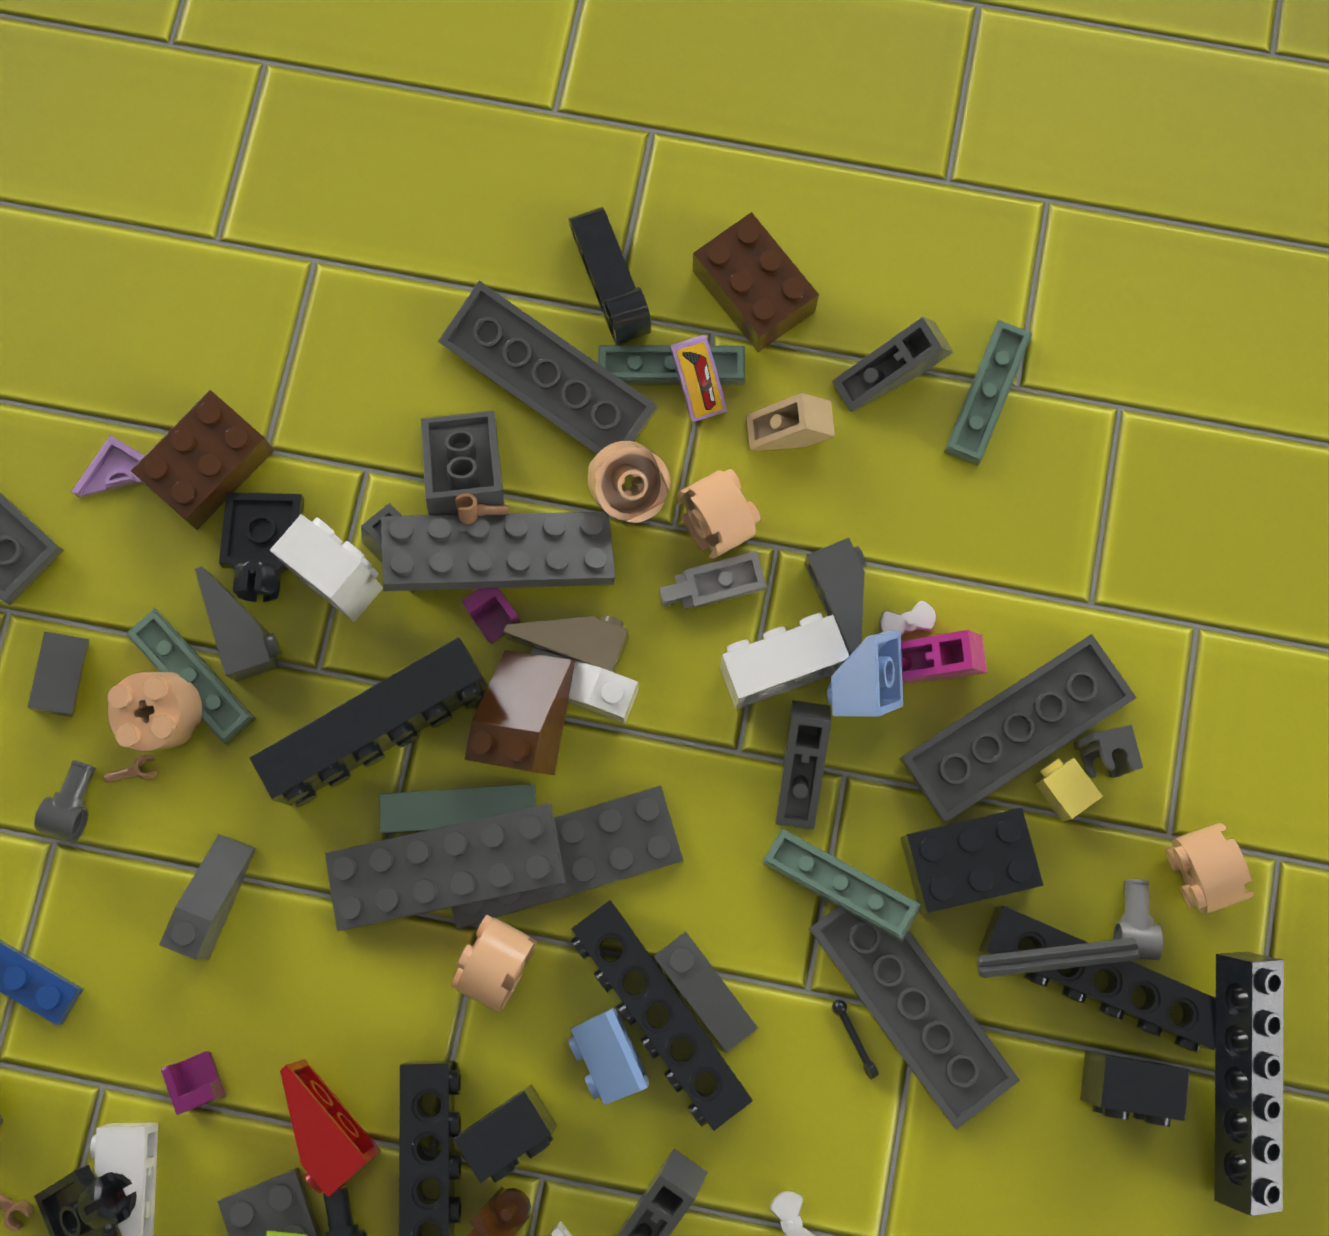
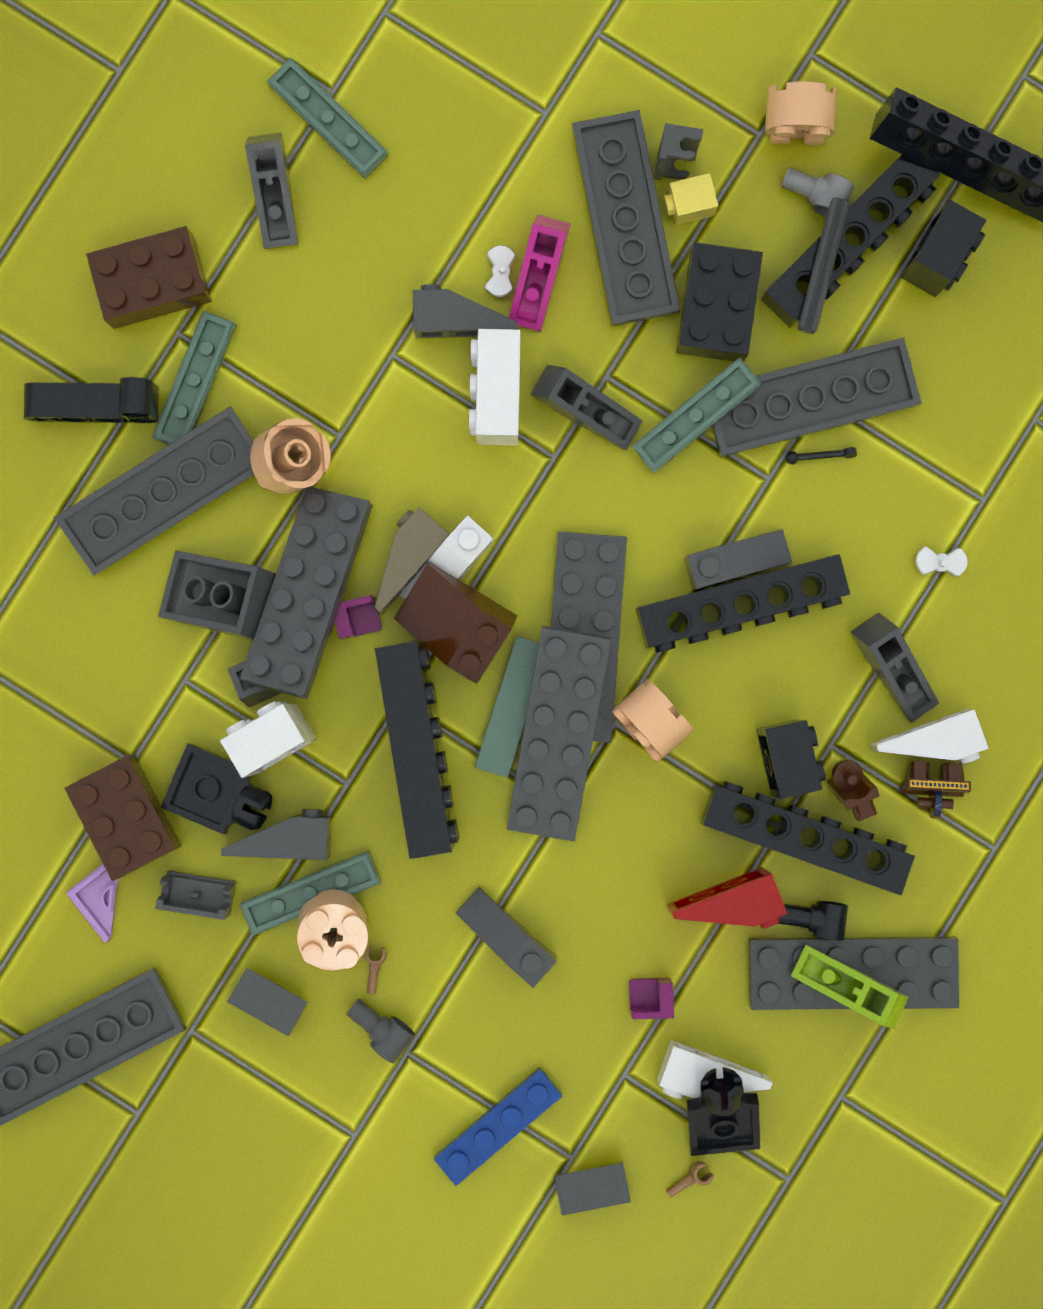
camera: 70 degrees left, 10 degrees up
medium nougat hand [455,493,509,524] -> none
light blue slope [568,1006,649,1105] -> none
light grey hinge [659,551,767,609] -> none
slope [670,334,727,422] -> none
light nougat brick [676,469,761,559] -> none
tan slope [746,393,835,451] -> none
light blue slope [827,630,903,717] -> none
none -> dark grey hinge [155,870,236,920]

